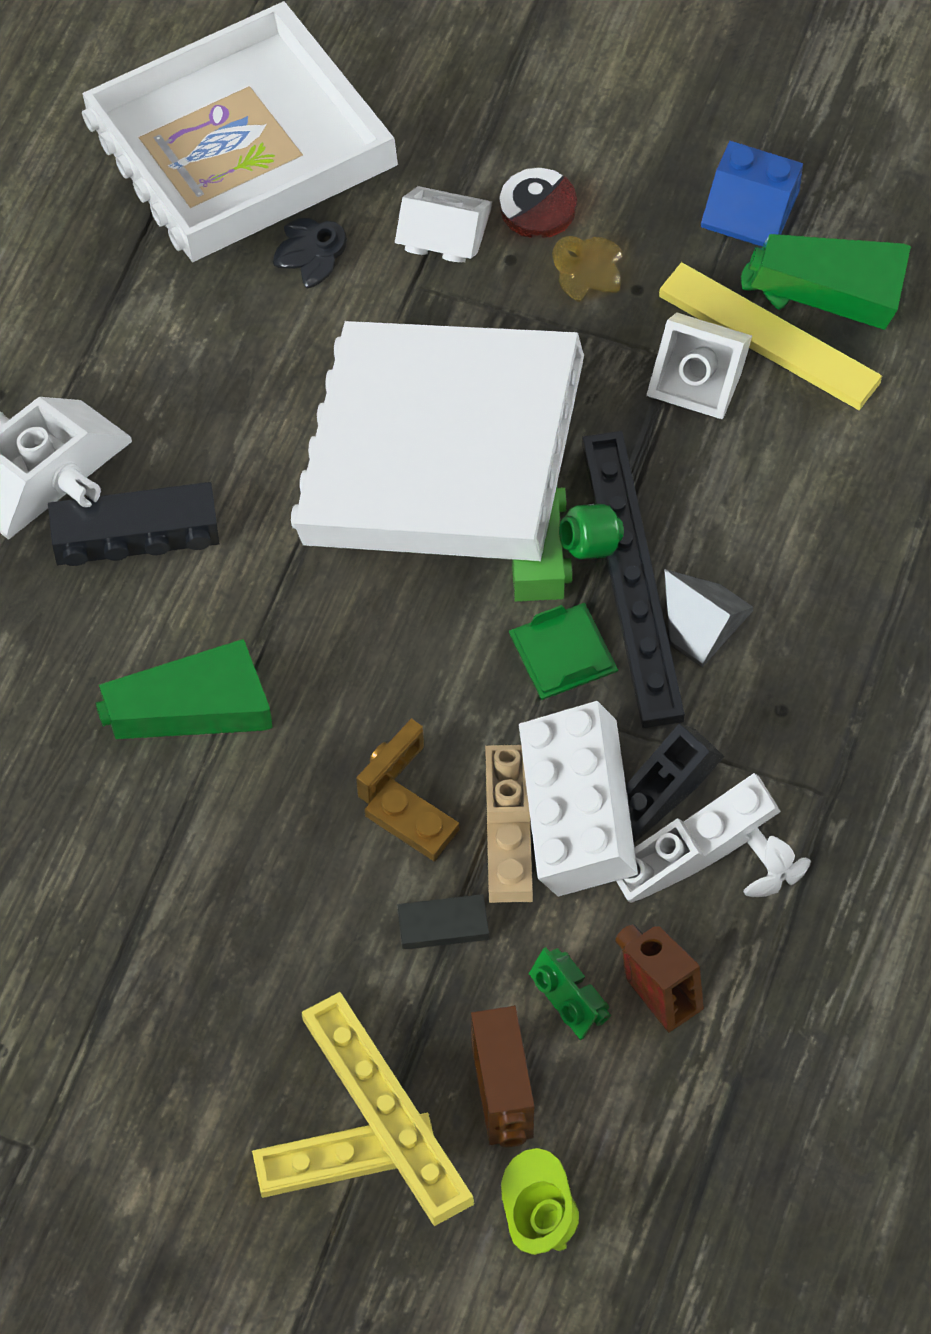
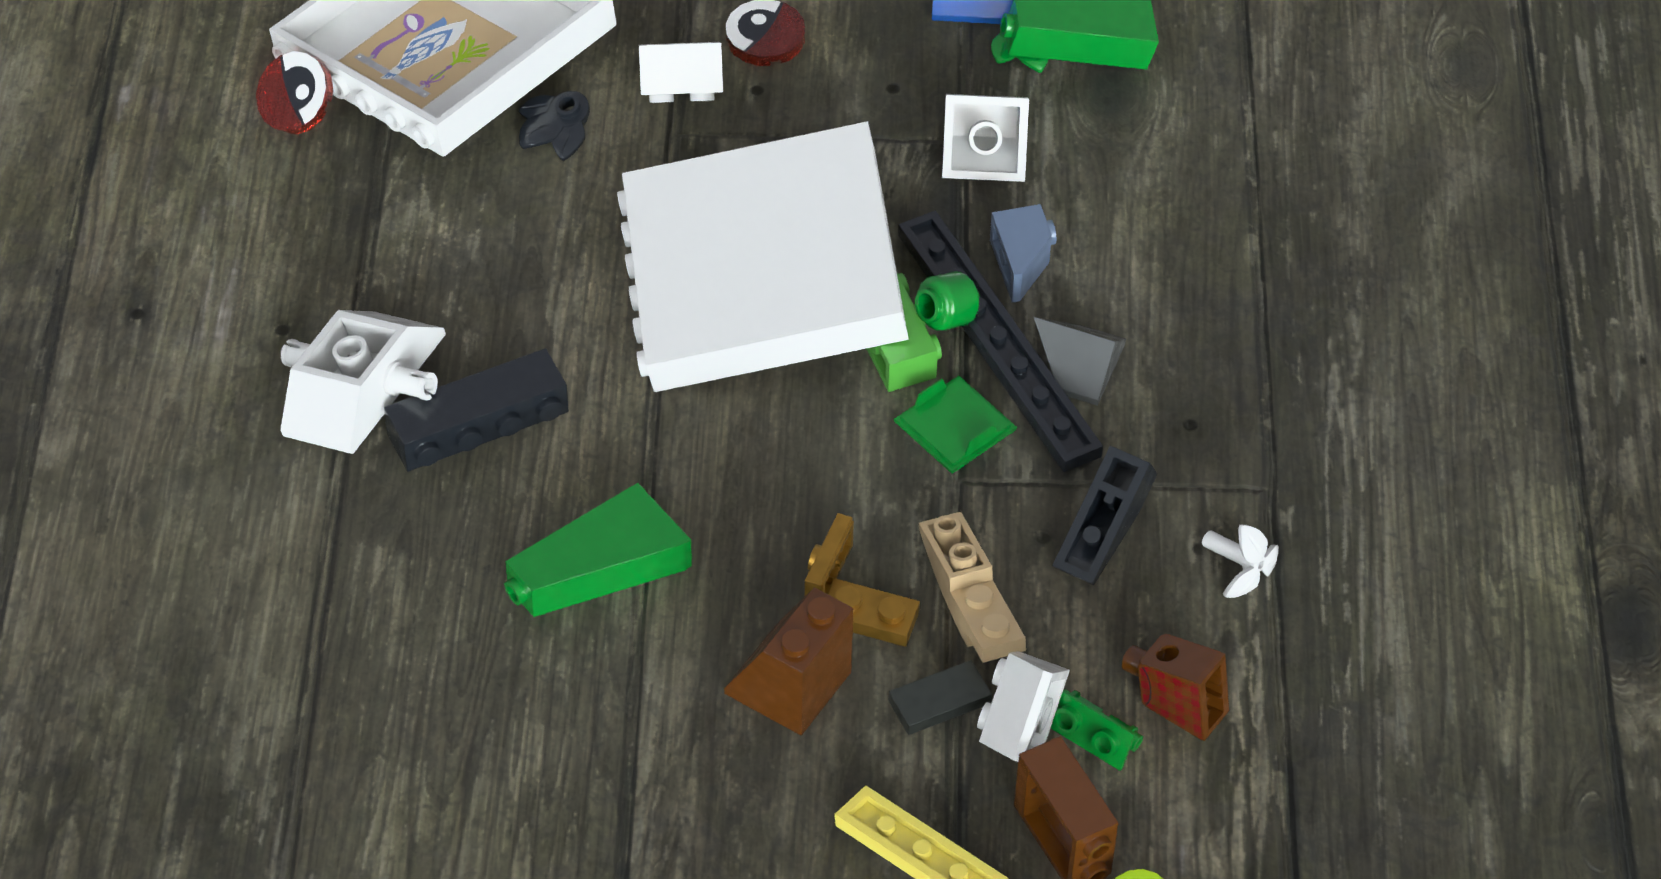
camera: 20 degrees left, 10 degrees down
white brick [519,701,638,897] -> none
clear yellow plate [552,236,623,302] -> none
white slope [616,773,781,903] -> none
light yellow tile [659,262,882,411] -> none
none -> tile [256,51,334,134]
none -> reddish brown slope [724,587,854,736]
none -> white slope [977,651,1070,762]
none -> sand blue slope [990,204,1057,302]

